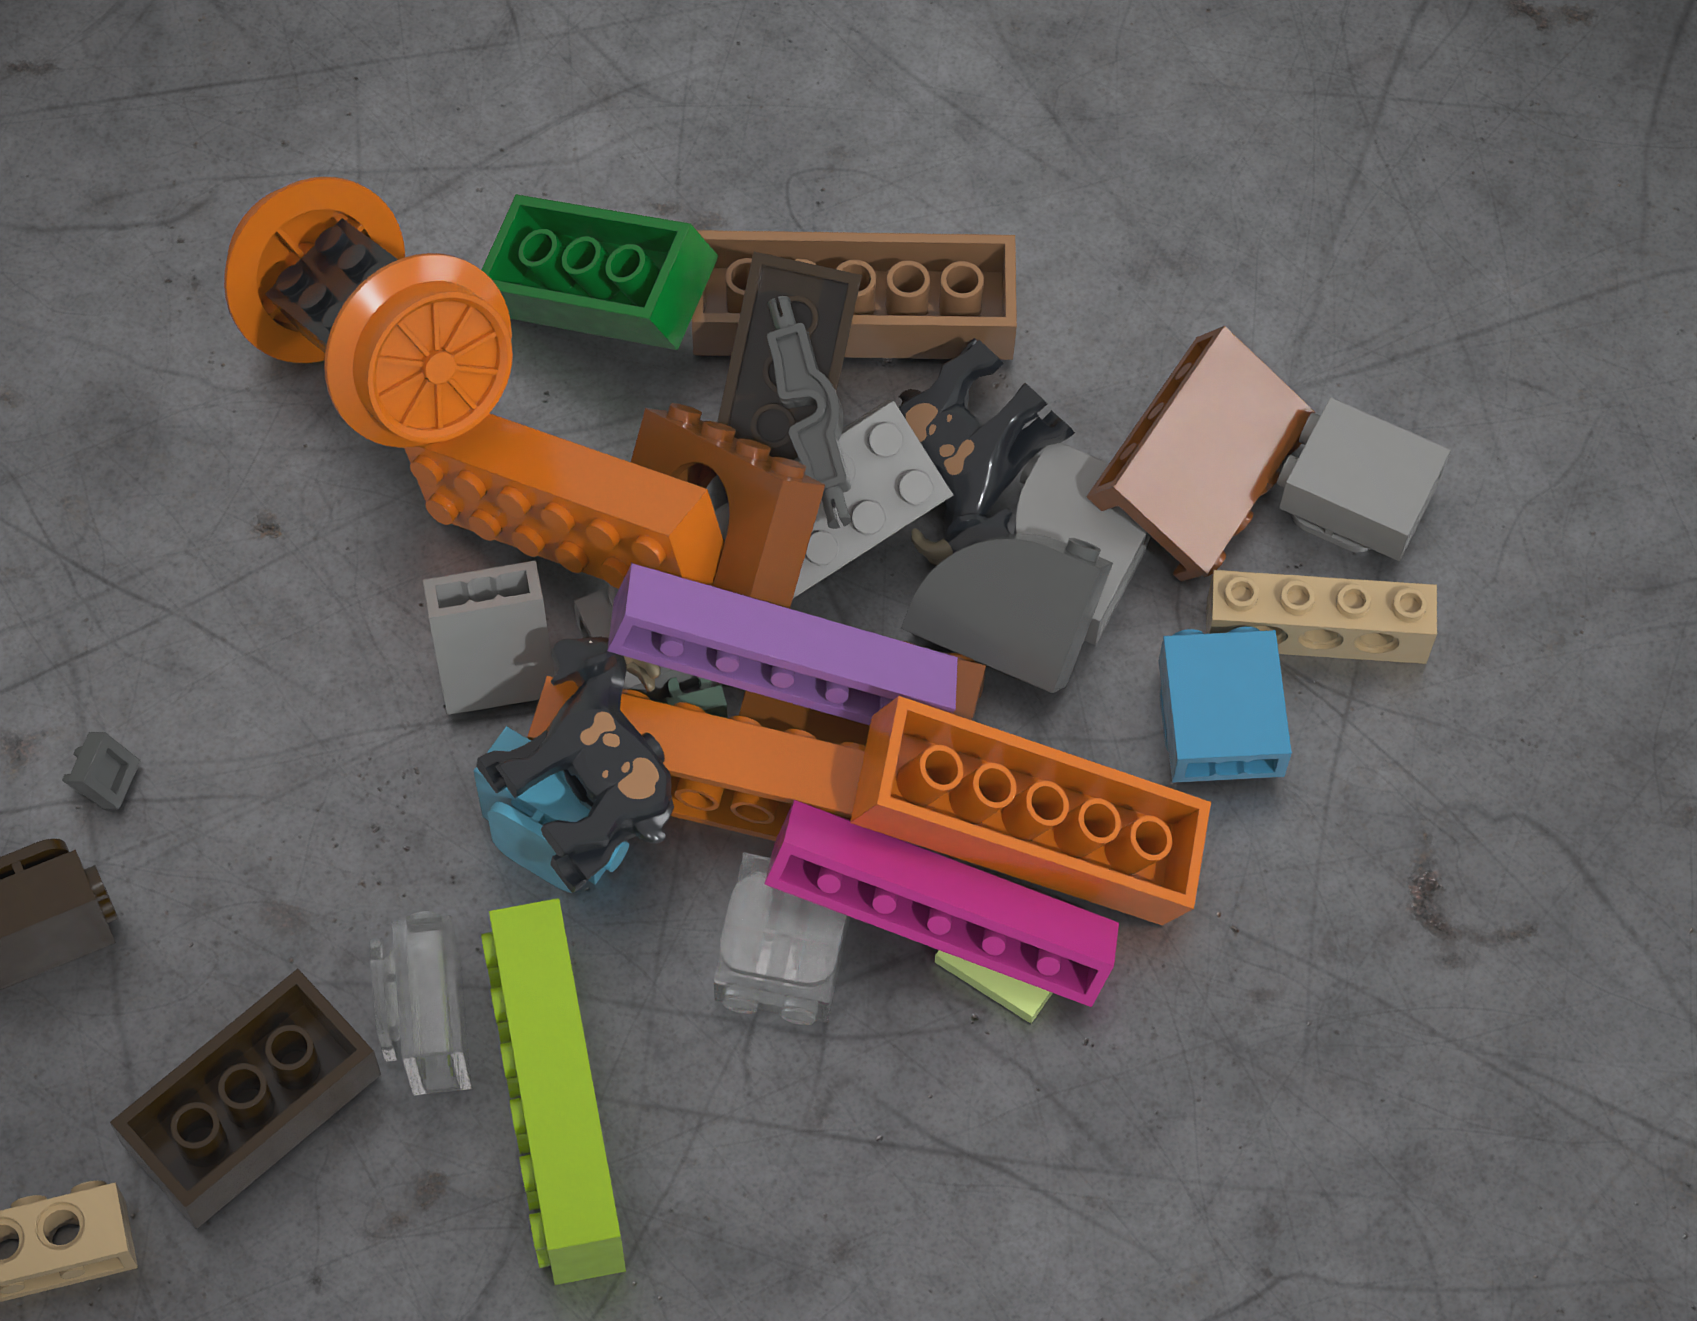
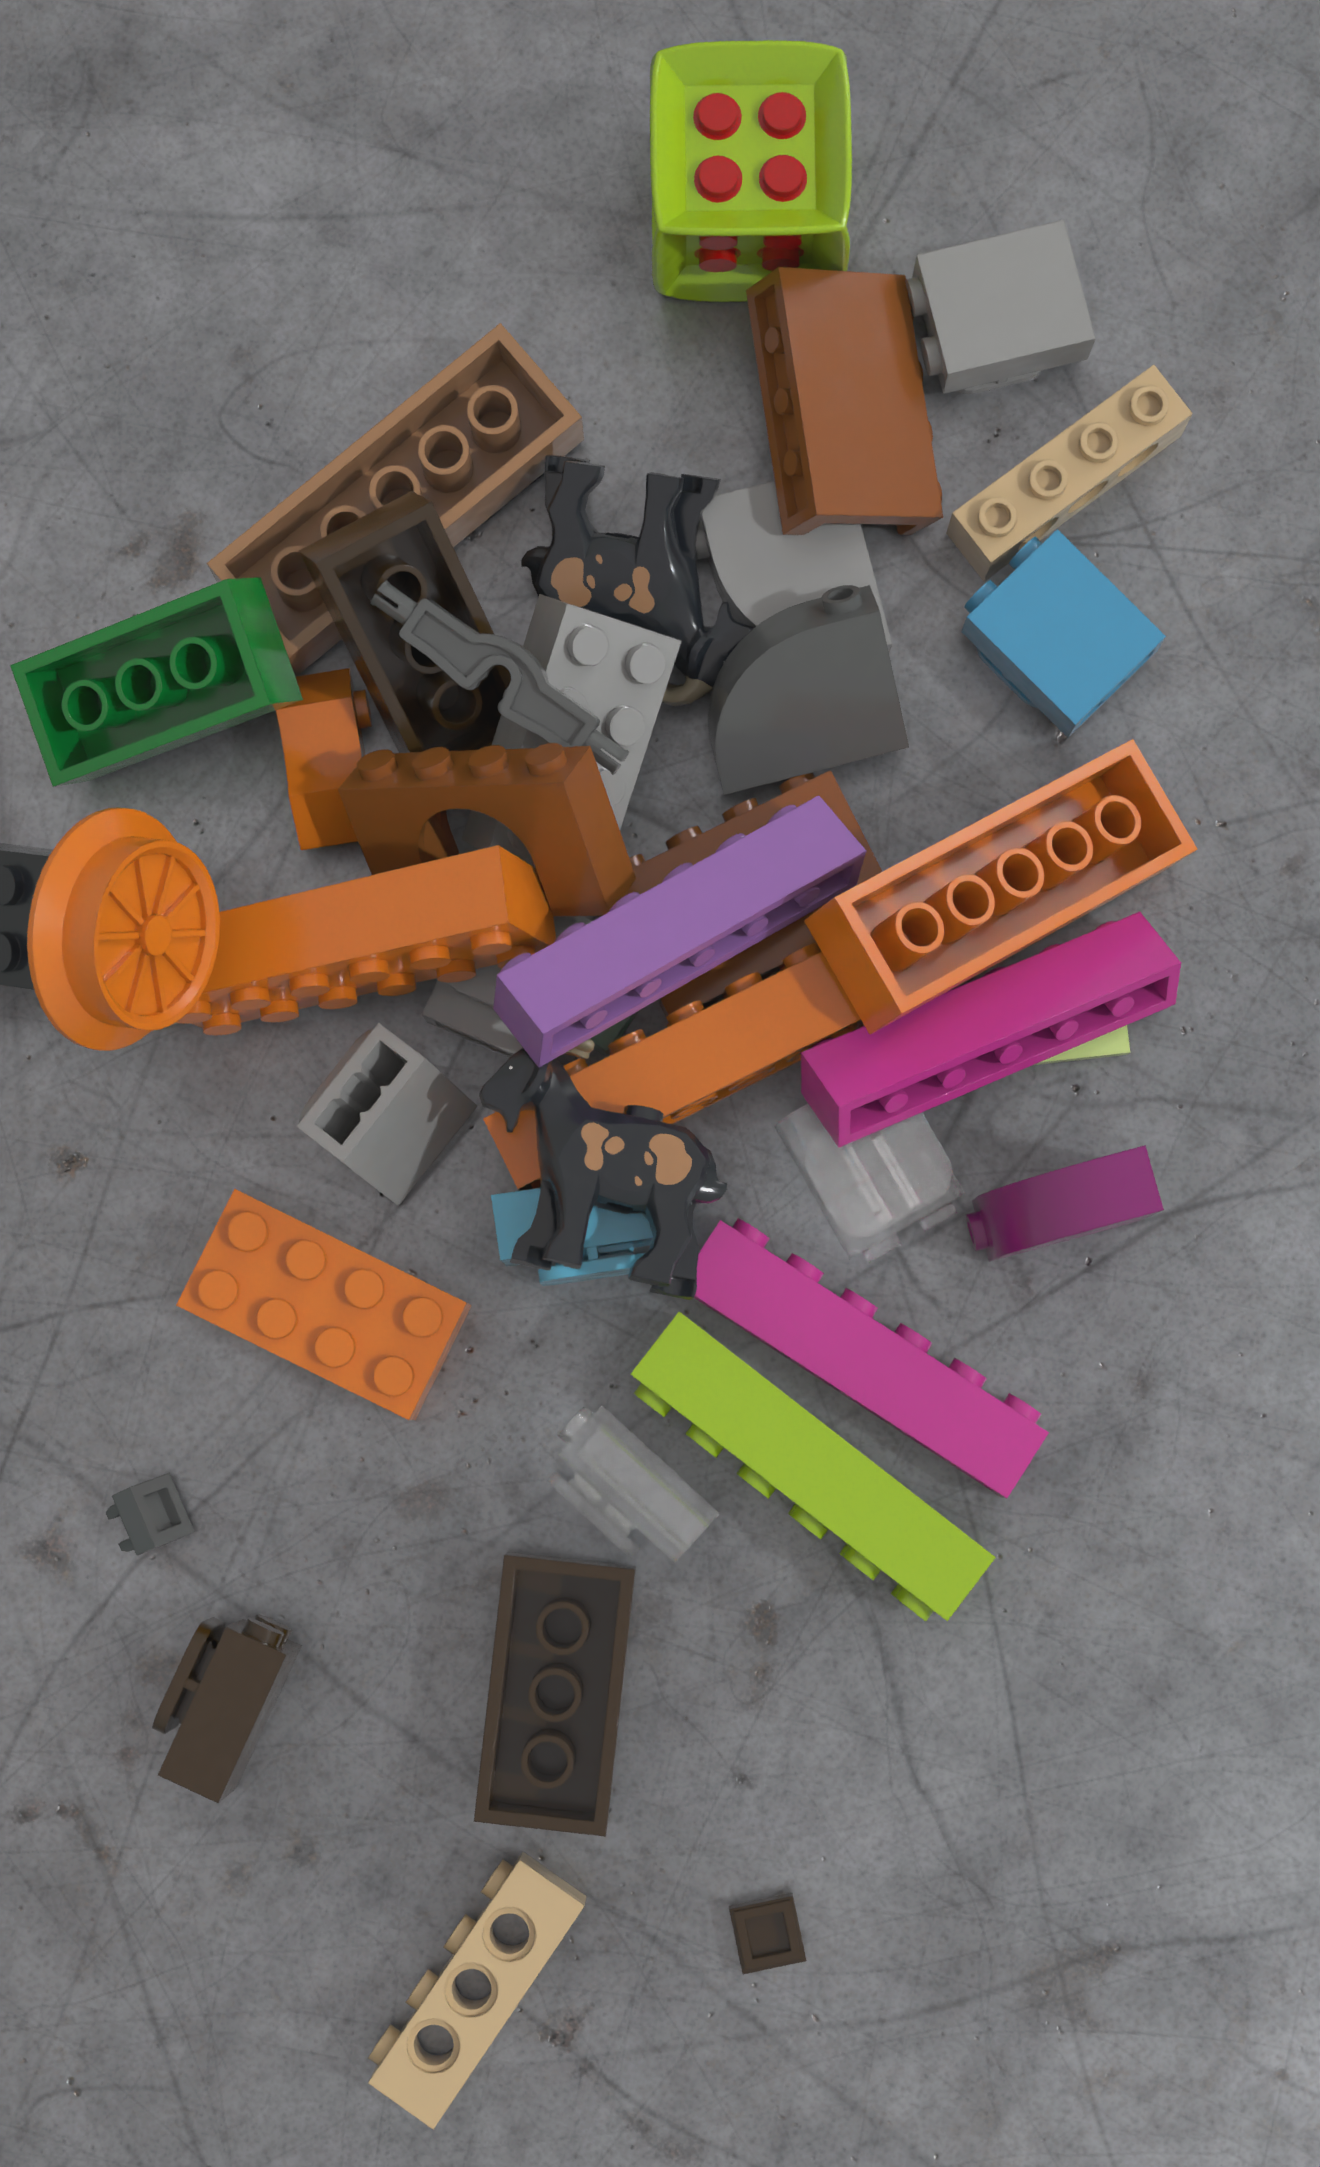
camera: 35 degrees left, 20 degrees up
none -> orange brick [176,1189,472,1420]
none -> orange brick [276,668,372,850]
none -> lime piece [650,40,852,302]
none -> dark pink brick [694,1218,1049,1499]
none -> magenta brick [966,1145,1164,1262]

